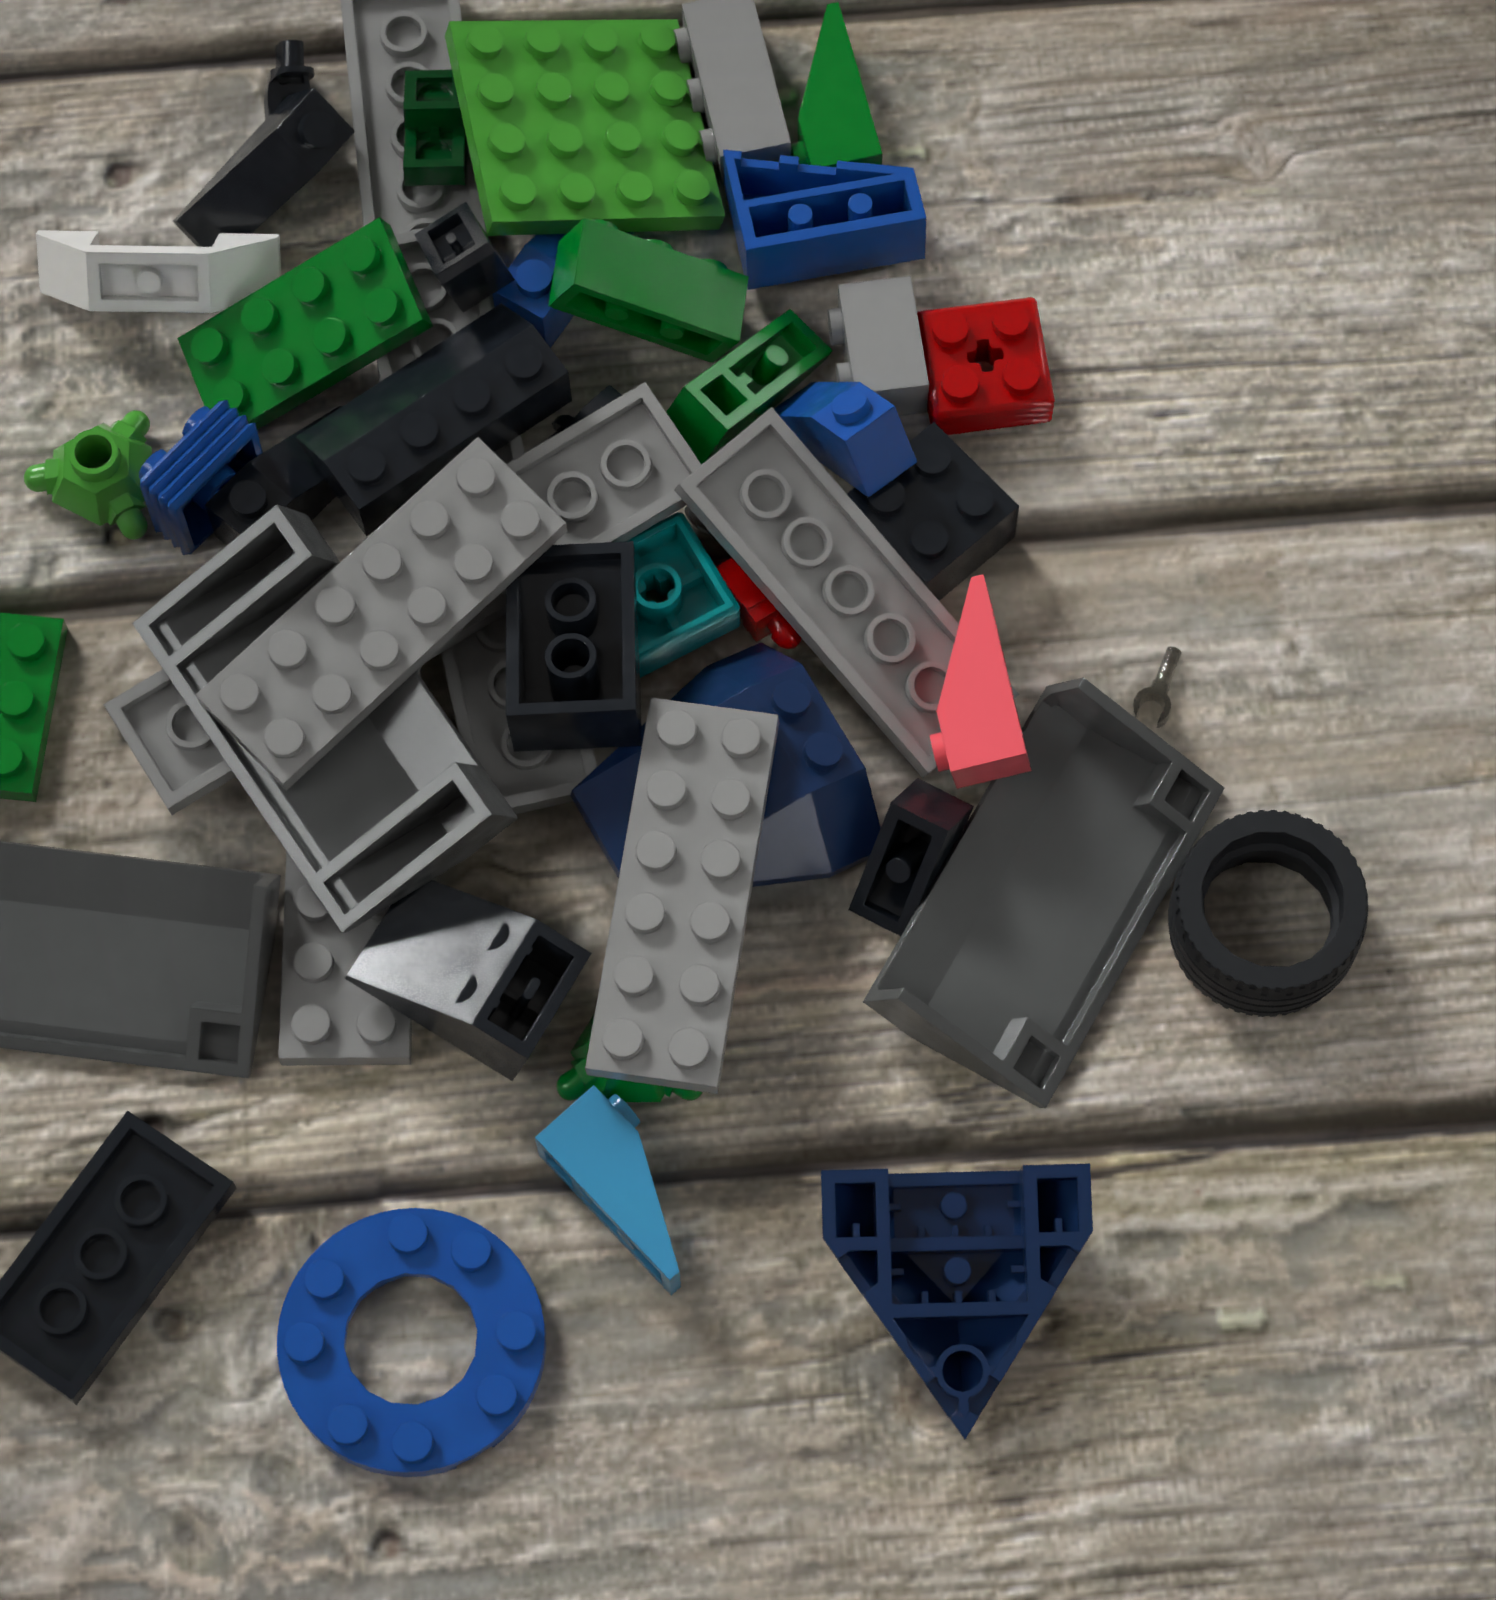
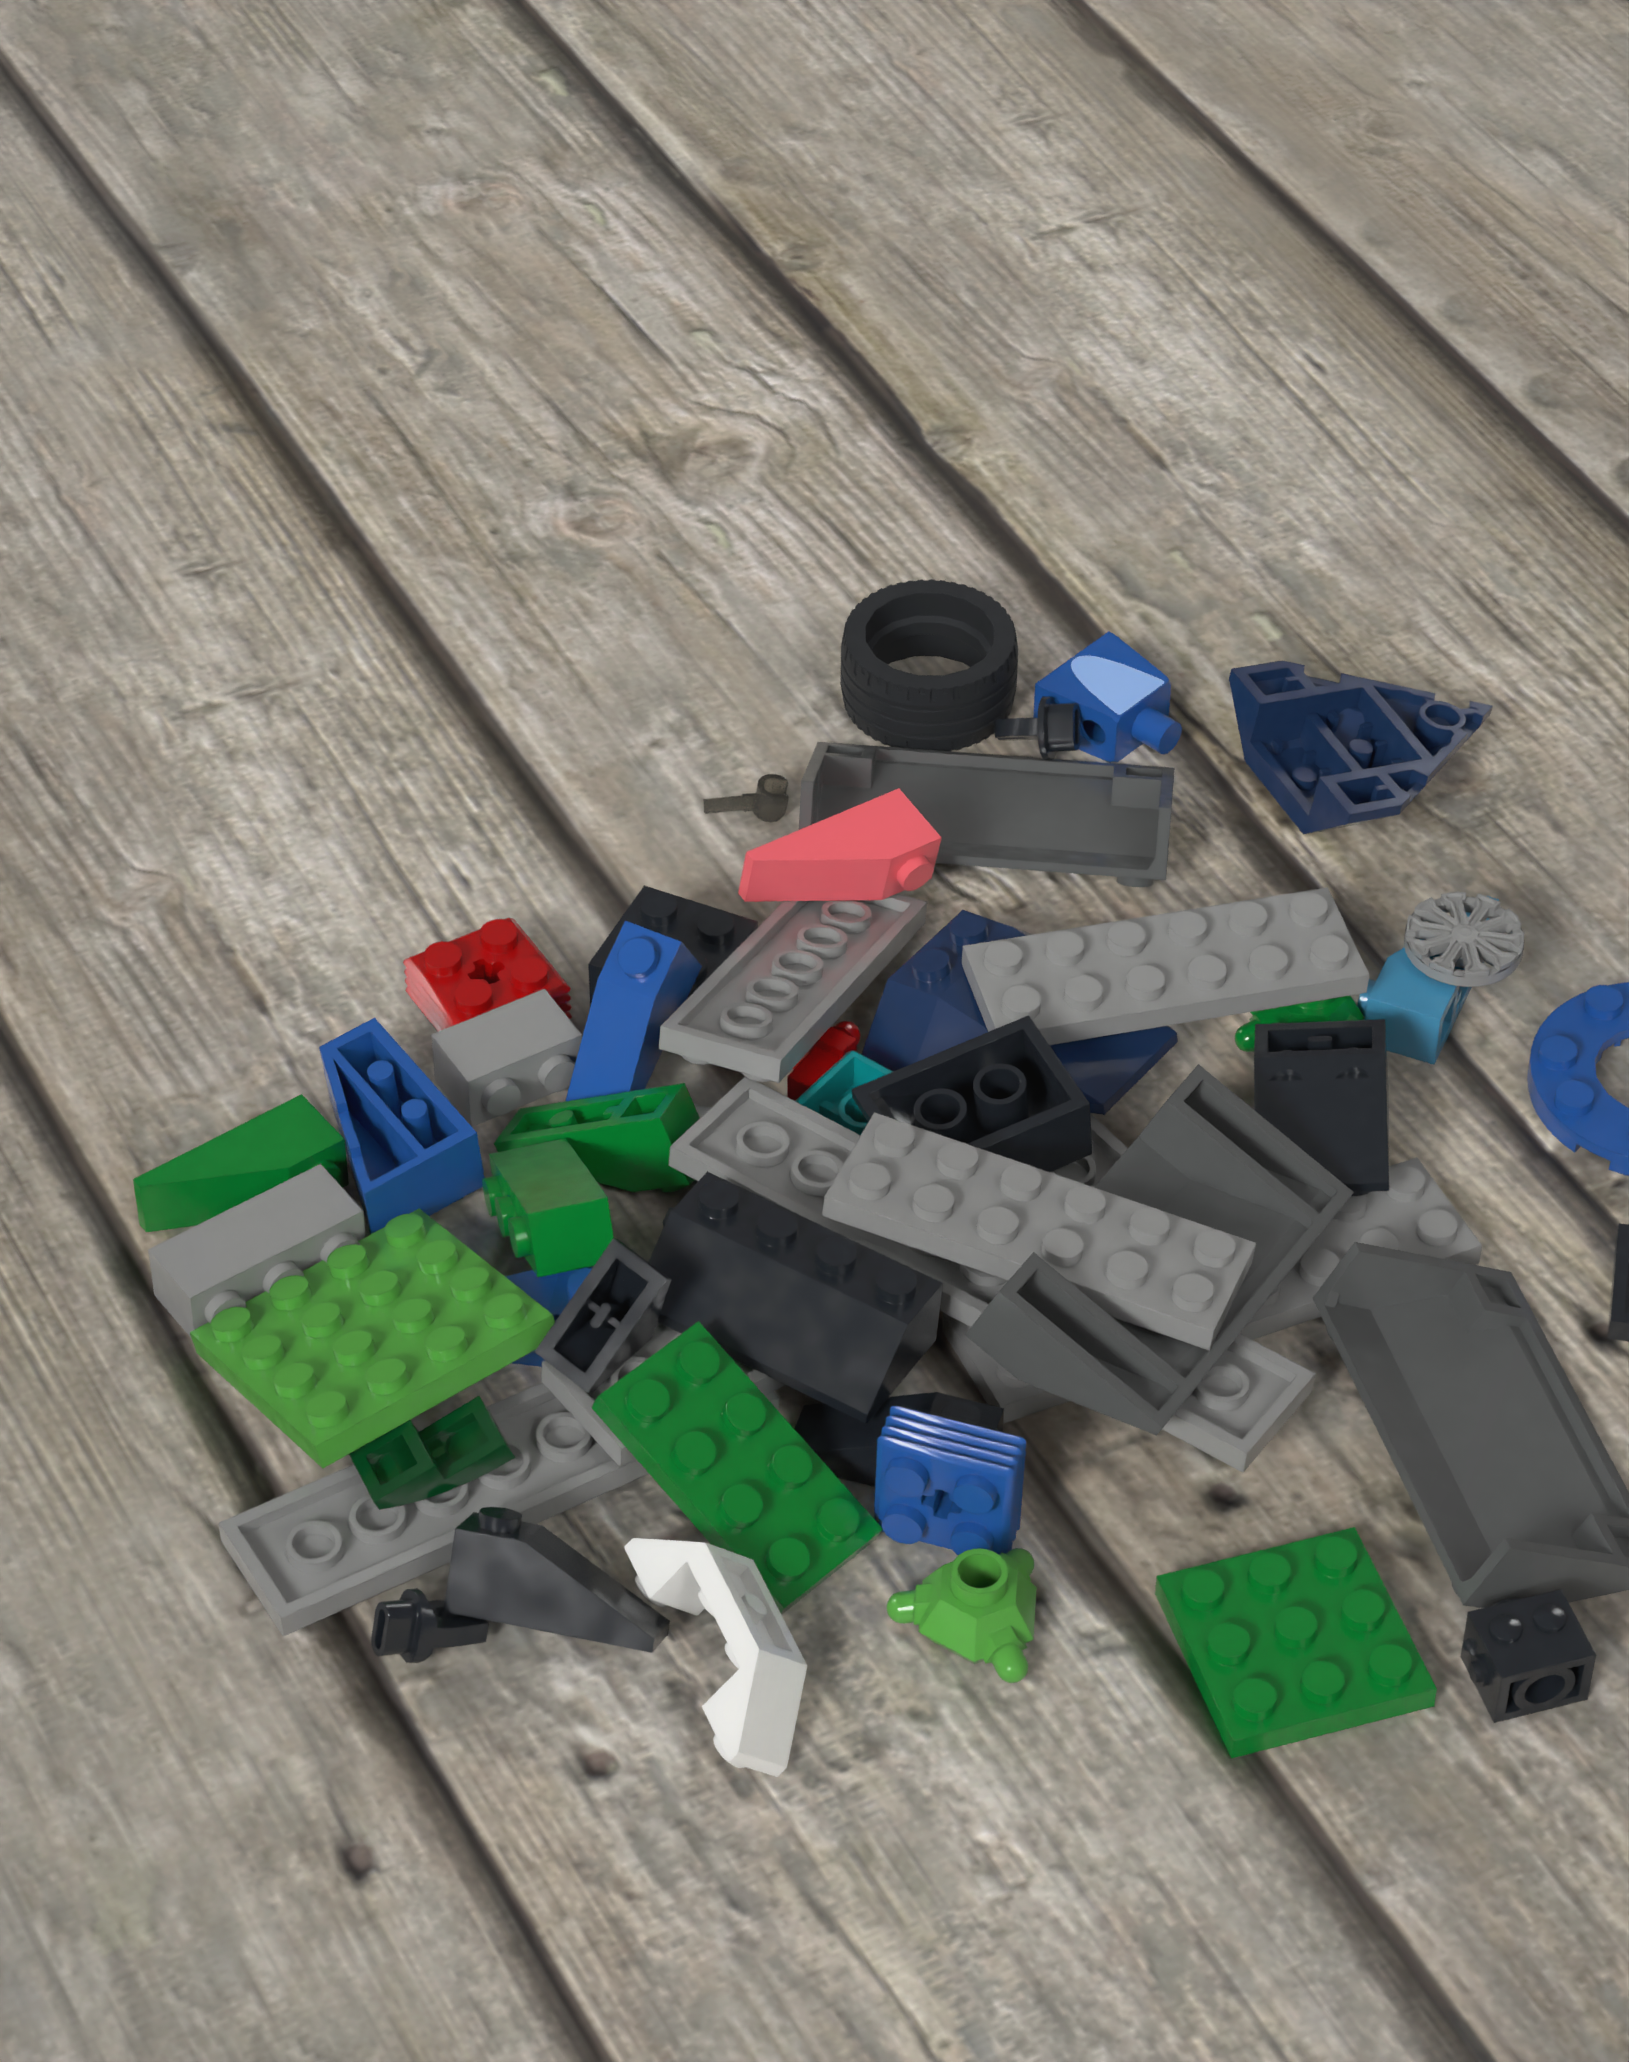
camera: 115 degrees left, 25 degrees down
black slope [848,778,974,937] -> none
none -> black piece [995,696,1080,760]
none -> blue torso [1033,631,1182,763]
none -> light grey wheel [1404,891,1525,987]

